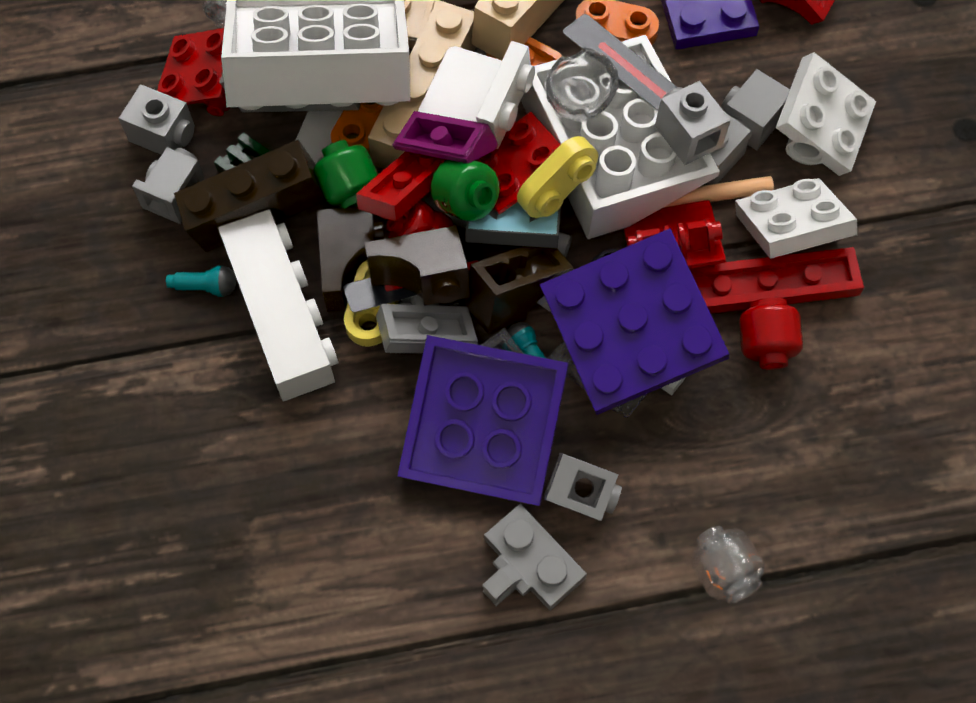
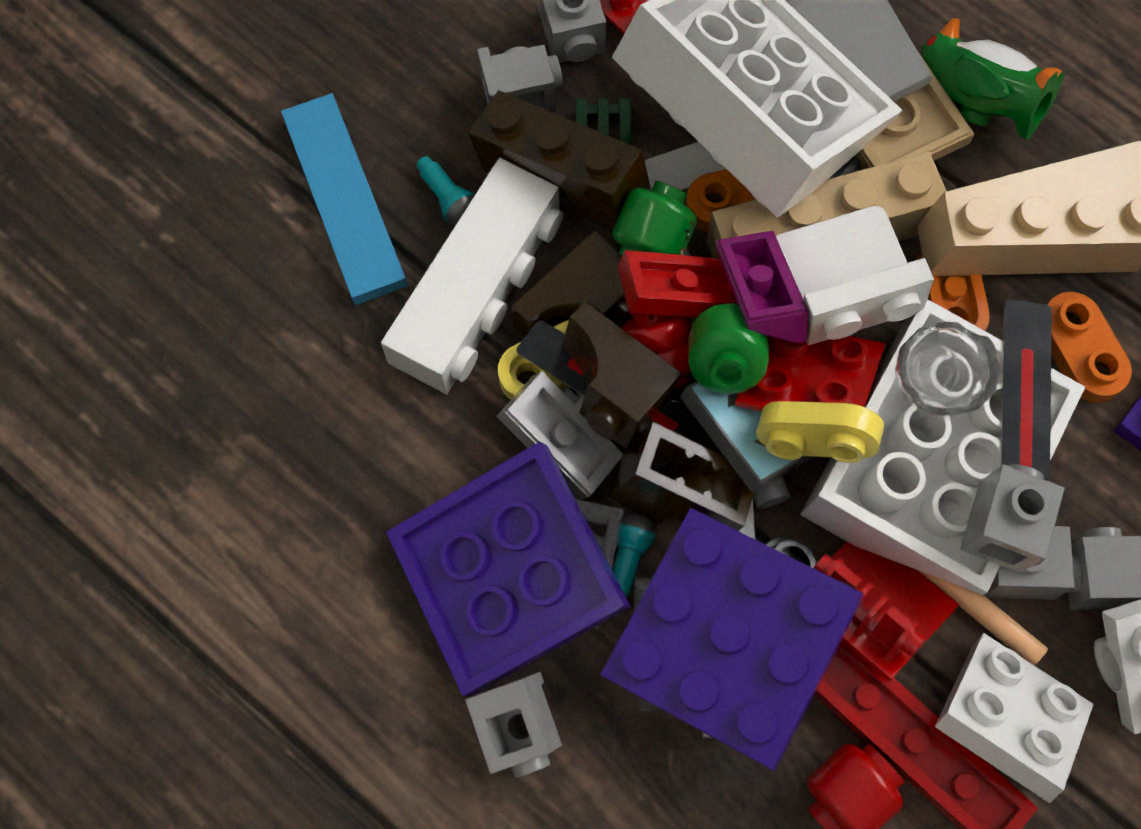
camera: 50 degrees right, 5 degrees up
light grey hinge [482,503,587,611] -> none
none -> dark azure tile [281,93,408,305]

